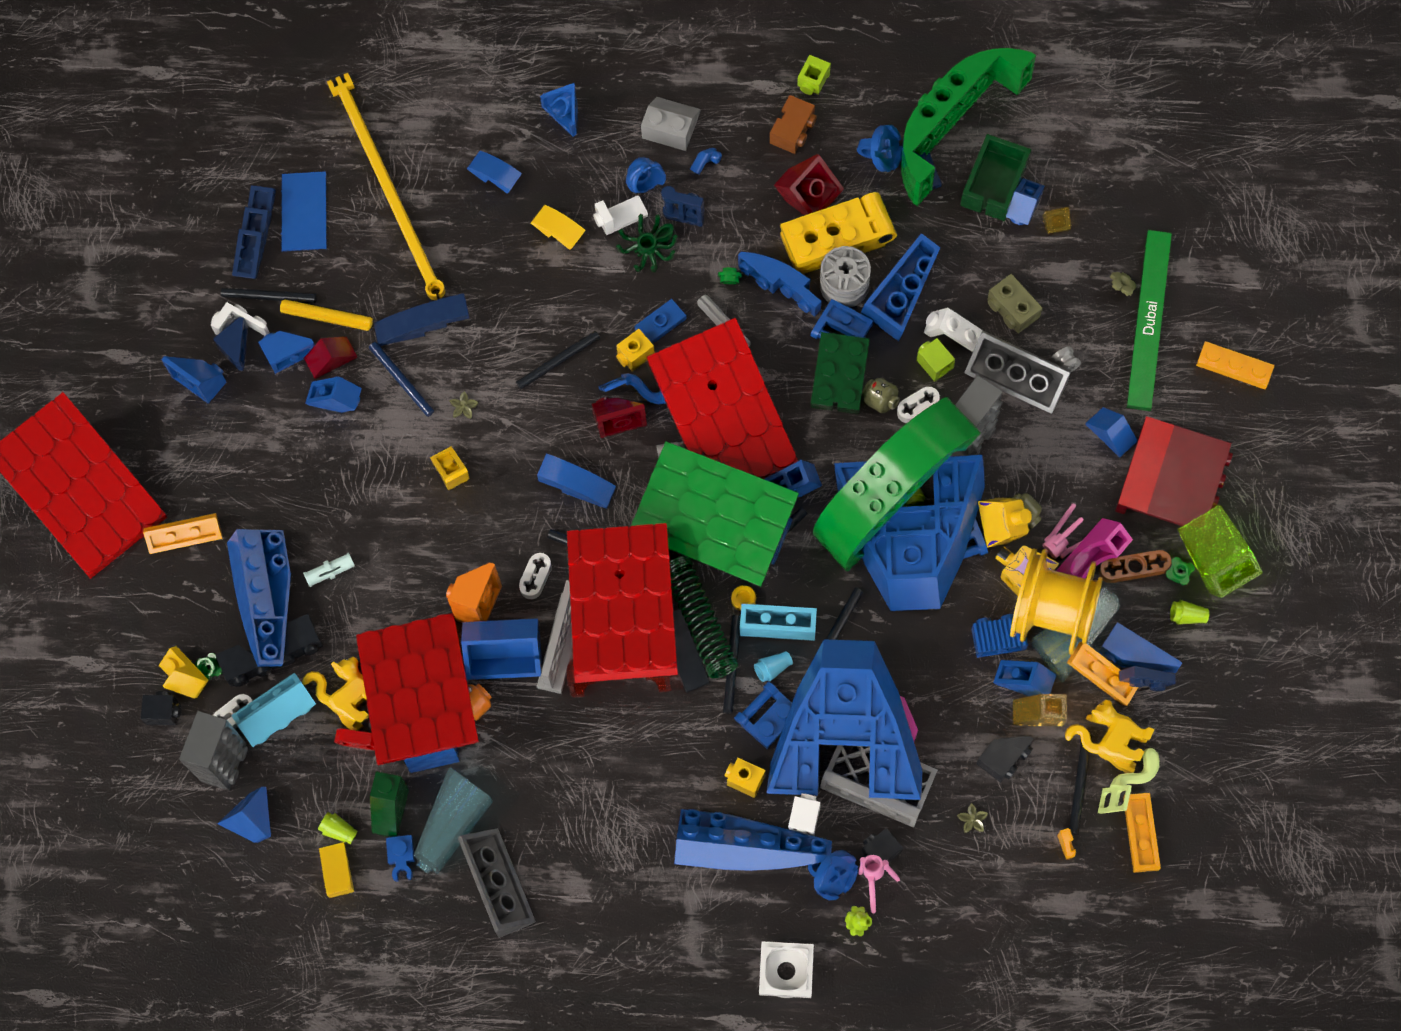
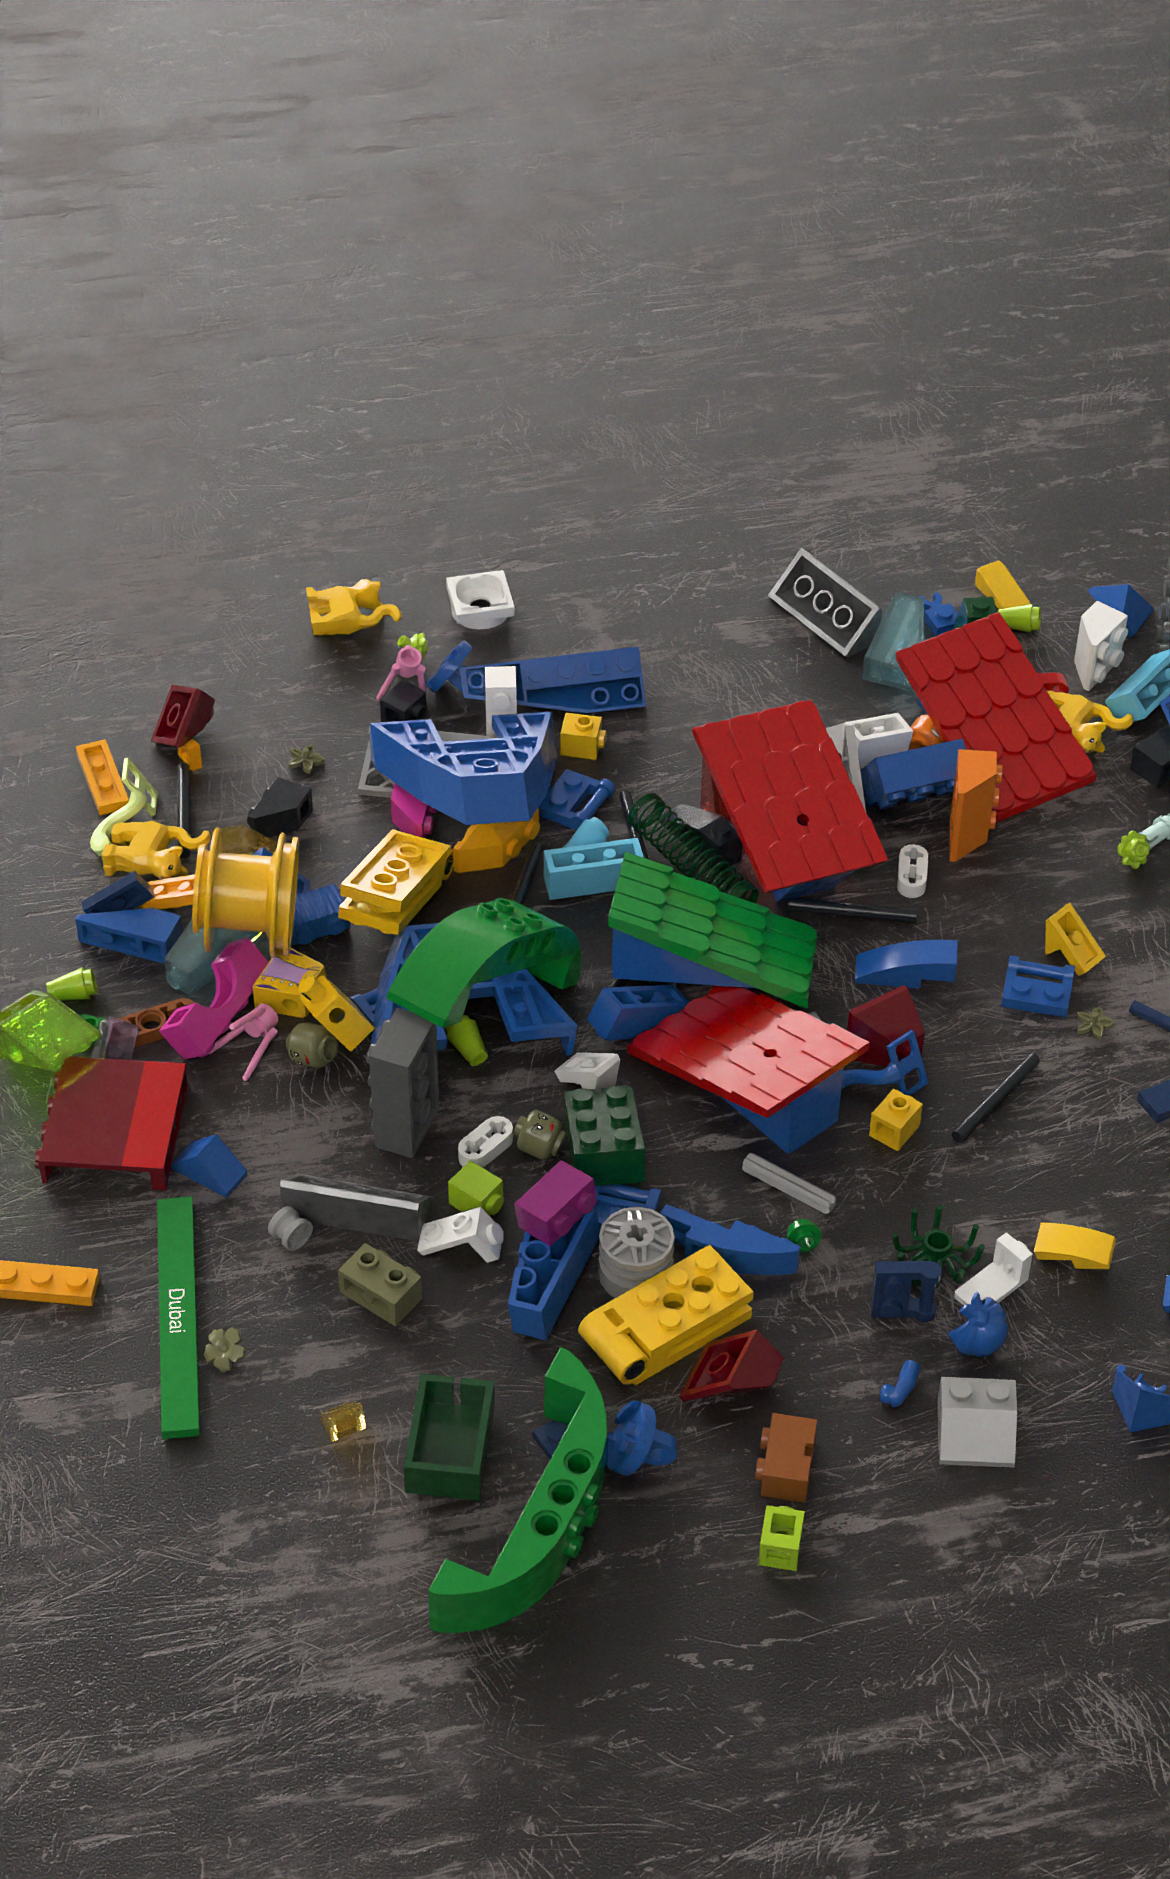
camera: 160 degrees right, 25 degrees down
blue plate [634,299,687,344] -> none
slope [1006,178,1045,225] -> none
none -> slope [91,1016,139,1060]
none -> dark red slope [151,684,215,748]
none -> yellow animal [306,579,402,636]
none -> yellow hinge [338,829,453,935]
none -> magenta brick [514,1160,597,1246]
none -> white slope [555,1052,620,1093]
none -> white slope [826,713,913,769]
none -> blue plate [1001,955,1075,1018]
none -> white slope [1074,601,1128,691]
none -> lime plant [1117,830,1150,869]

